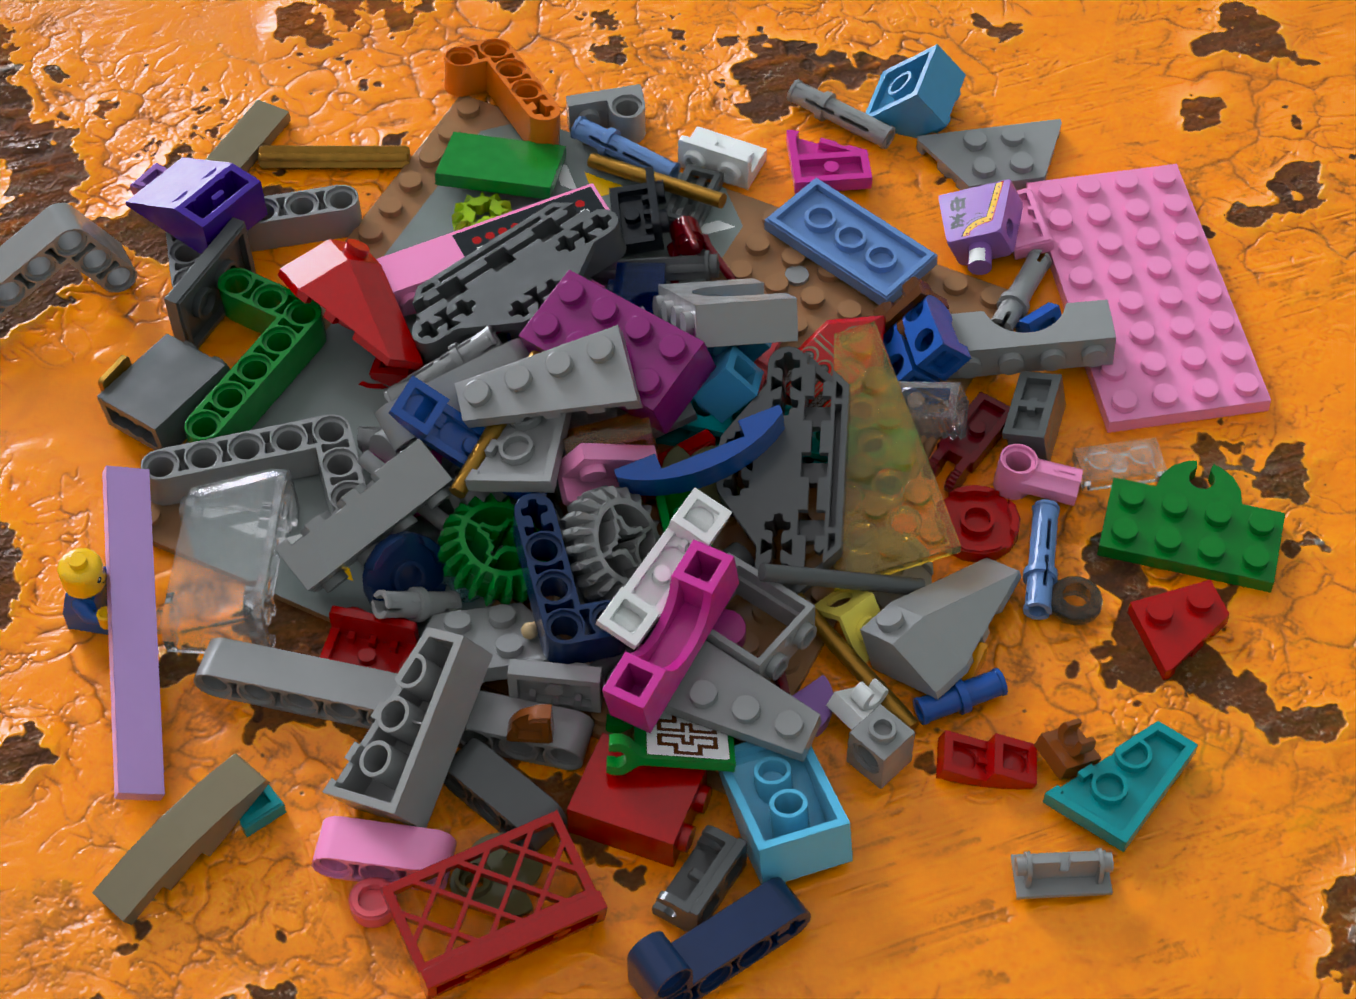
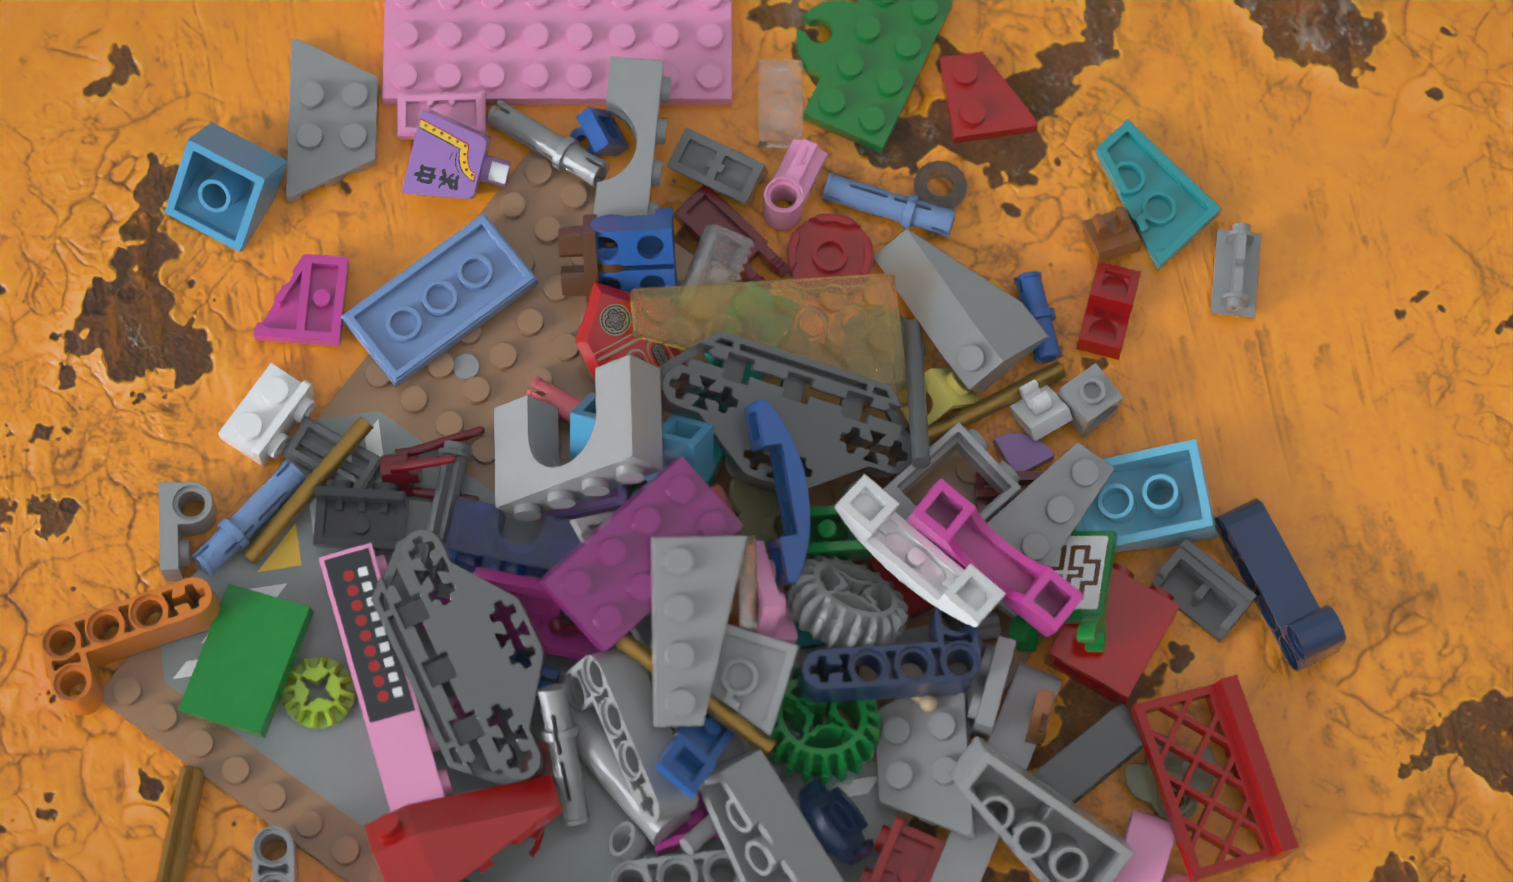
camera: 85 degrees left, 20 degrees up
light grey pin [371,587,462,623] -> none
light grey pin [787,79,896,149] -> none

